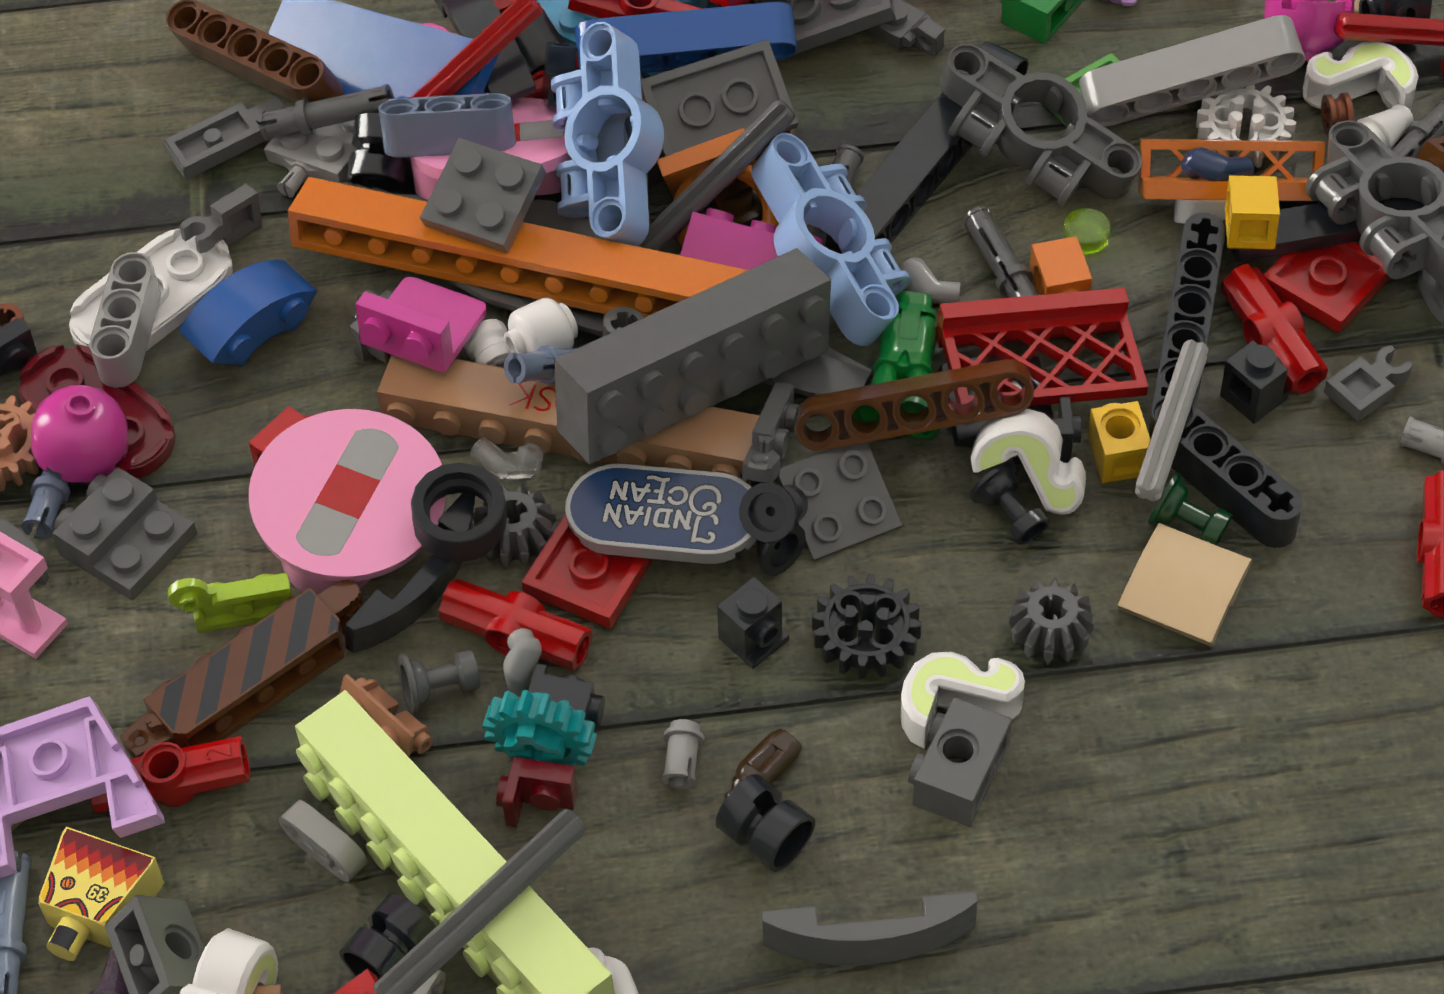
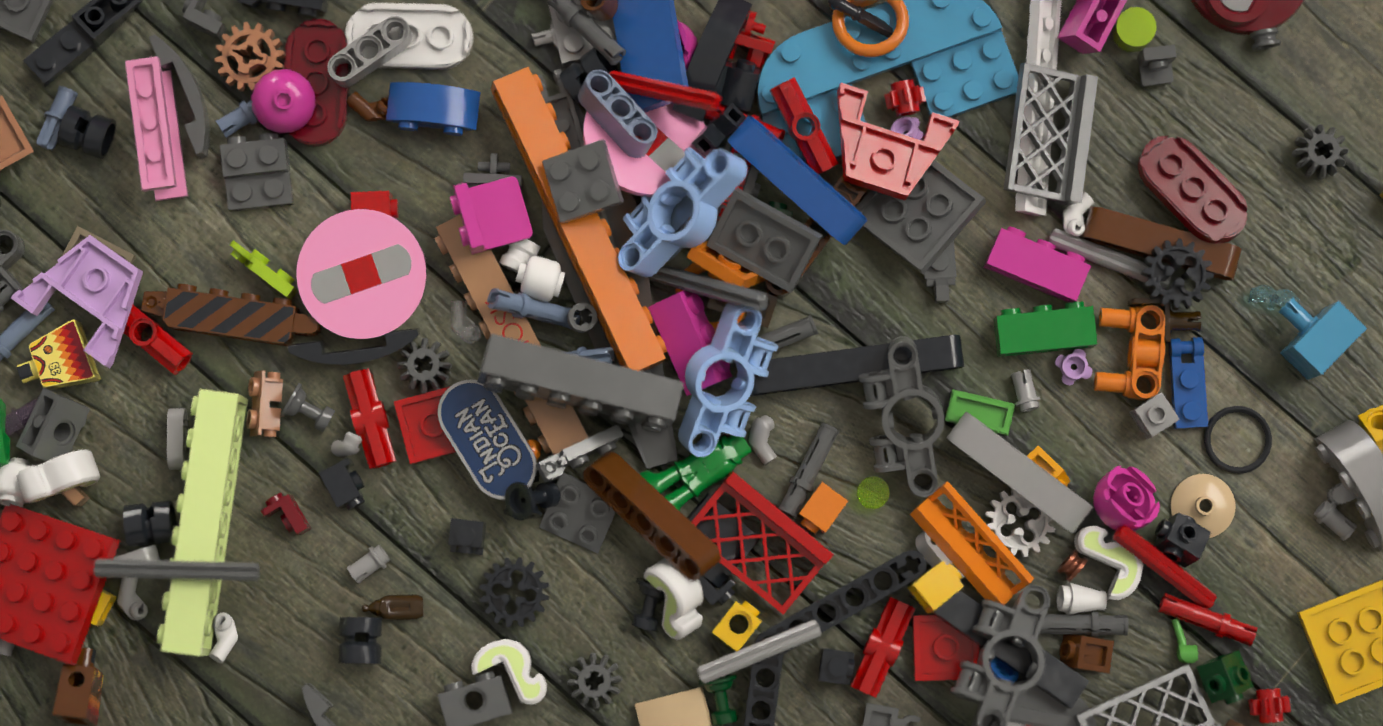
camera: 45 degrees right, 30 degrees up
dark grey plate [180,184,262,254] -> none
black tyre [411,462,507,562] -> none
teal gear [482,690,597,766] -> none
dark blue arm [1181,147,1254,181] -> none
none -> reddish brown arm [346,91,388,122]
none -> light grey pin [1010,369,1041,412]

